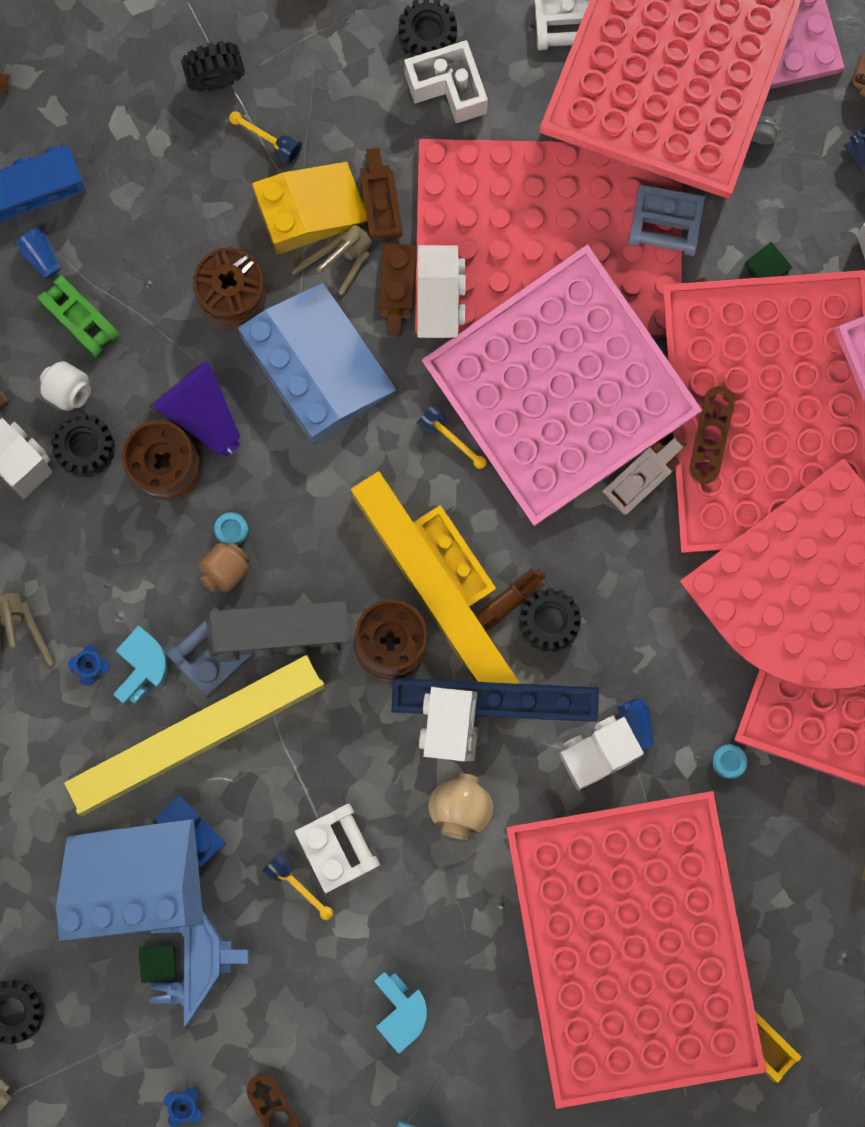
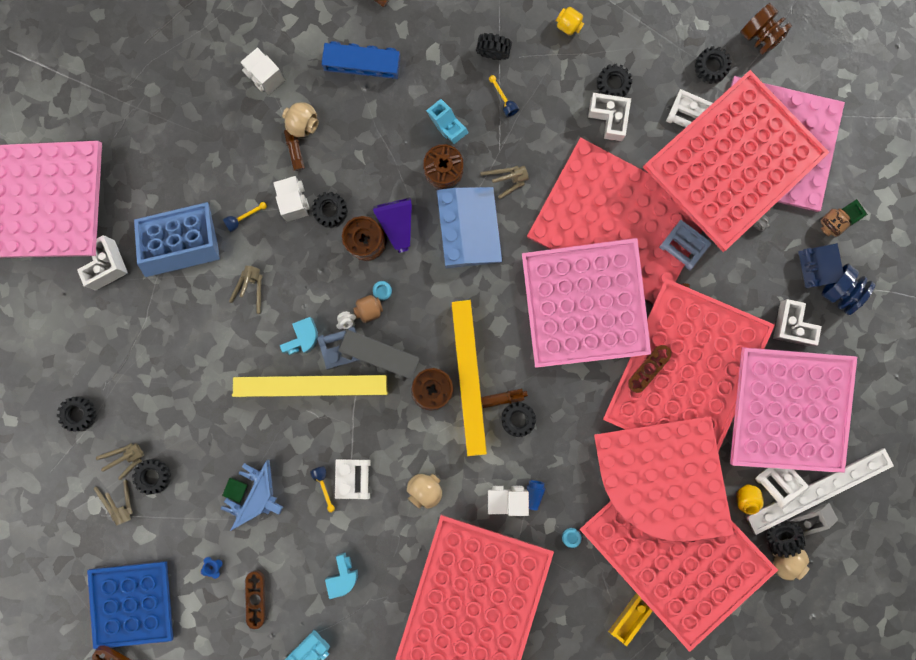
camera: 30 degrees right, 5 degrees up
blue cone [16,228,62,279] -> none
bright green plate [36,275,120,358] -> none
white head [40,361,91,411] -> none
medium blue slope [56,819,204,941] -> none
blue plate [68,645,109,686] -> none
blue slope [154,794,226,868] -> none
yellow slope [252,162,367,255] -> none
reddish brown hinge [360,148,403,241] -> none
reddish brown hinge [379,243,416,336] -> none
dark blue tile [391,678,599,722] -> none
yellow plate [413,505,496,607] -> none
hinge [416,404,487,469] -> none
white brick [418,245,465,338] -> none
white brick [419,687,478,761] -> none
hinge [602,434,687,516] -> none
dark green tile [744,242,792,278] -> none
none -> white plate [336,311,356,329]
none -> medium azure brick [426,99,469,144]

